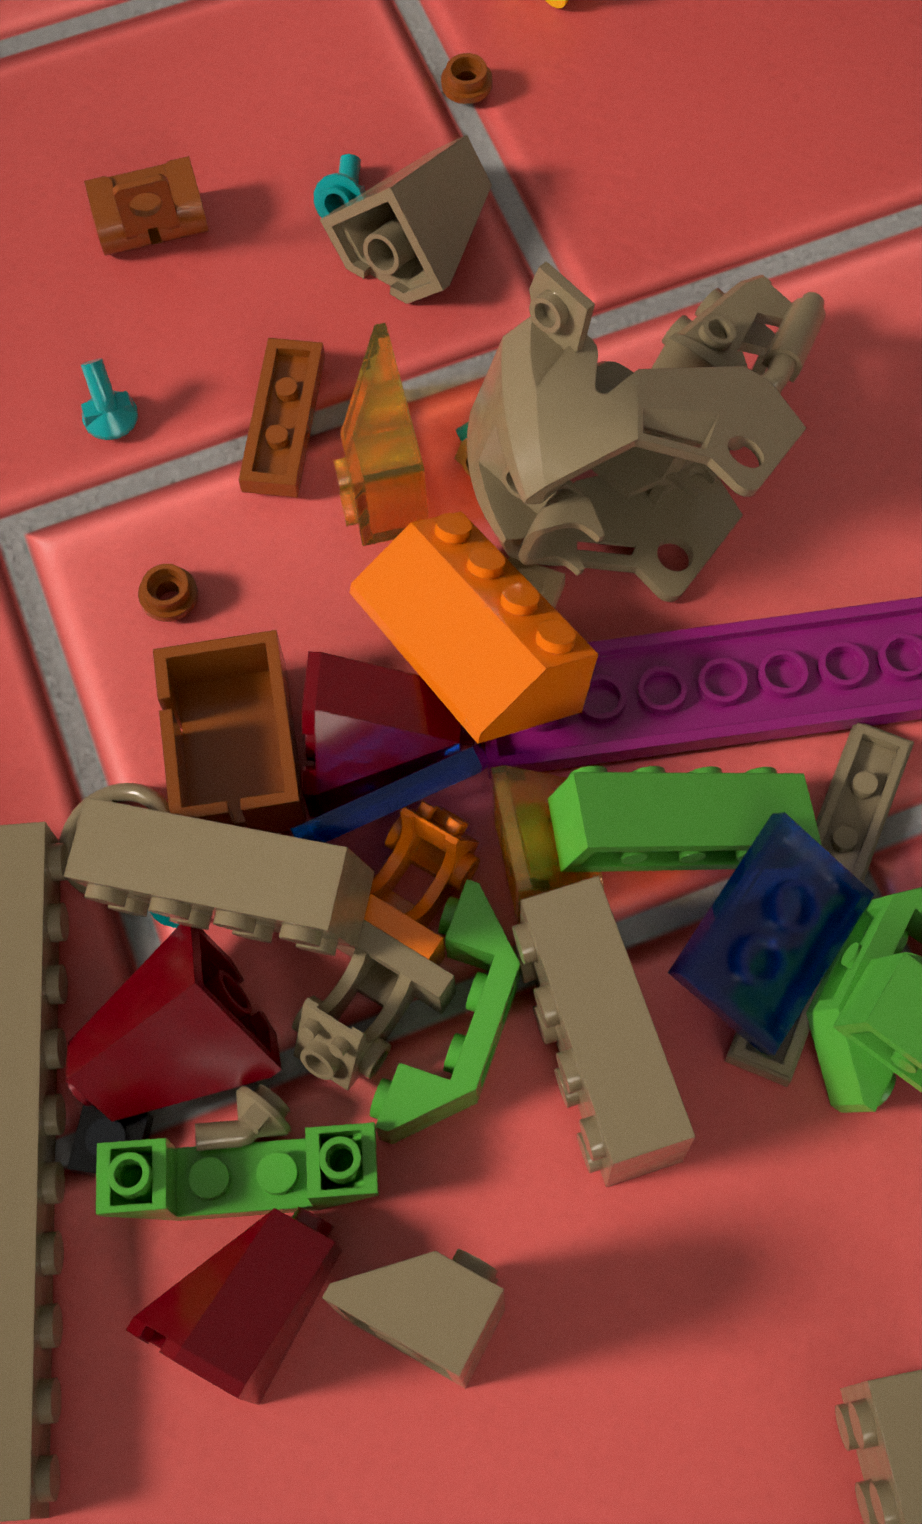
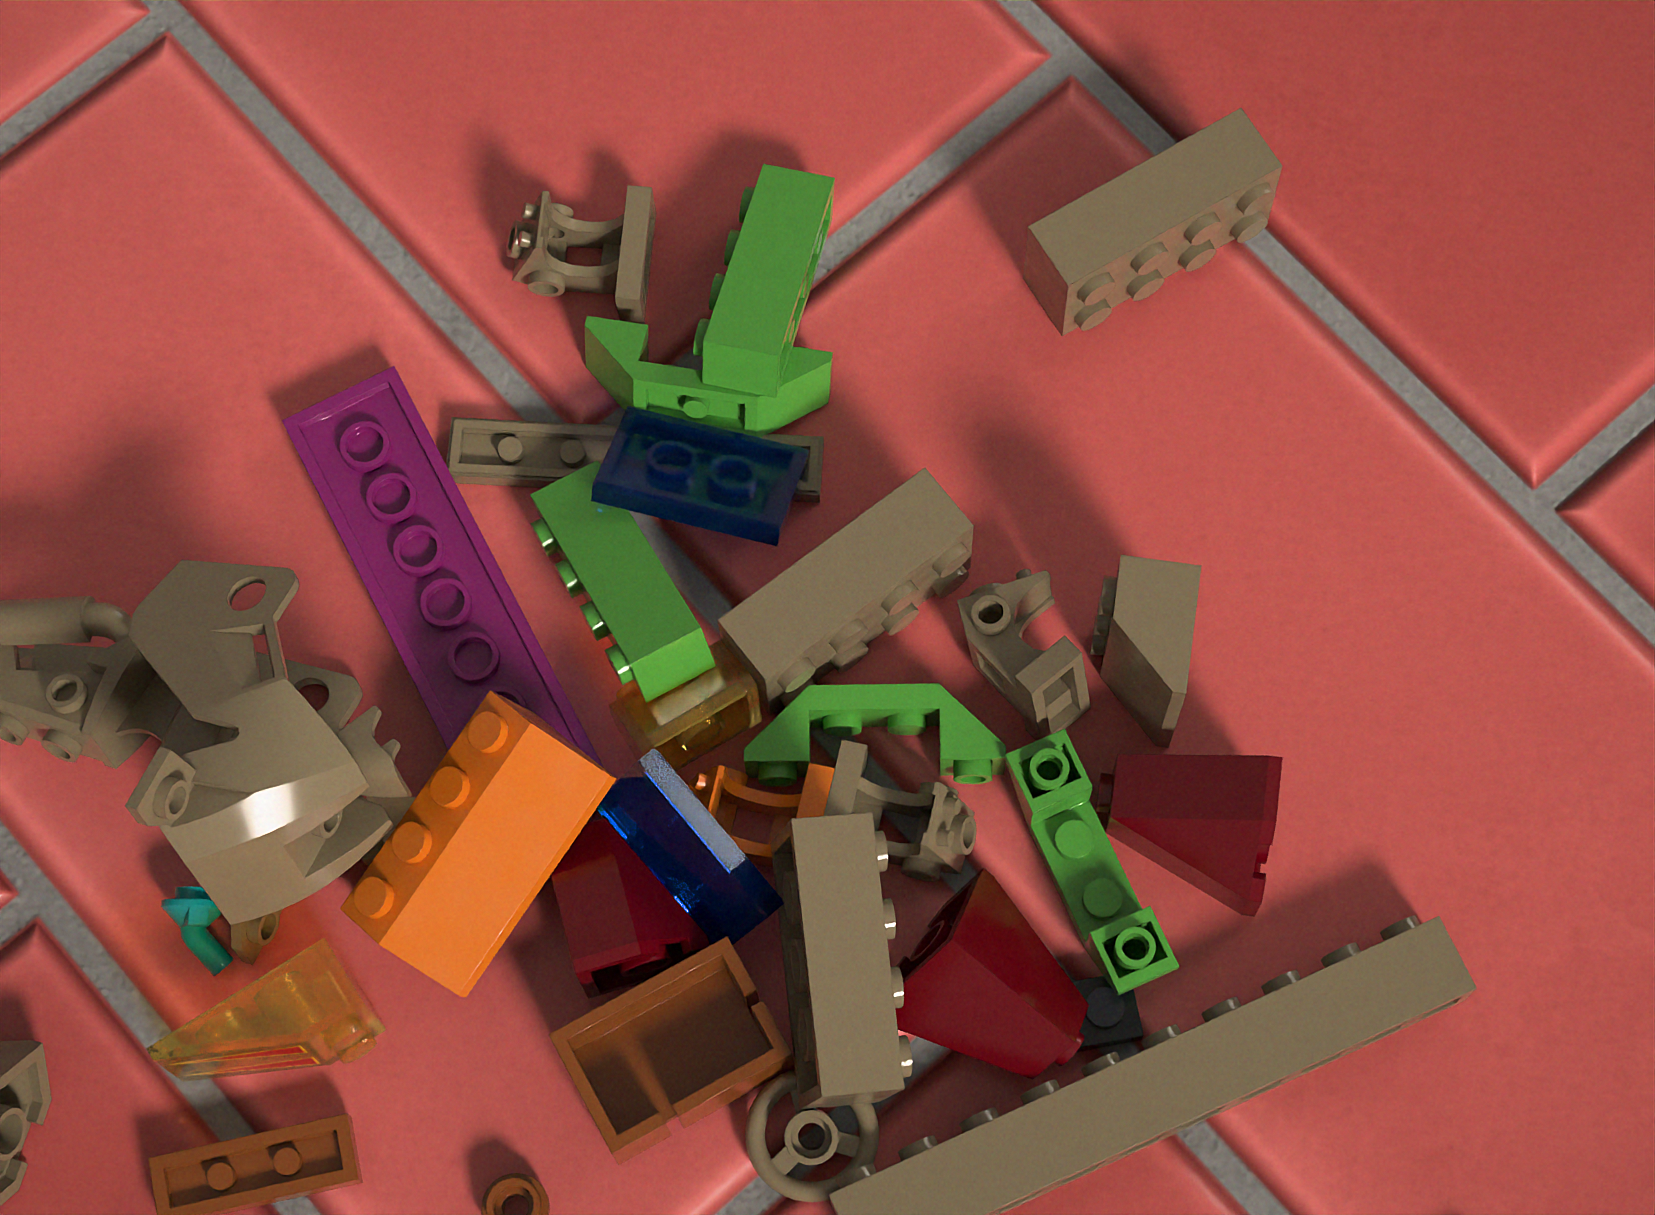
camera: 110 degrees left, 5 degrees up
dark tan plate [195,1084,291,1151] -> none
none -> dark tan tile [957,569,1091,741]

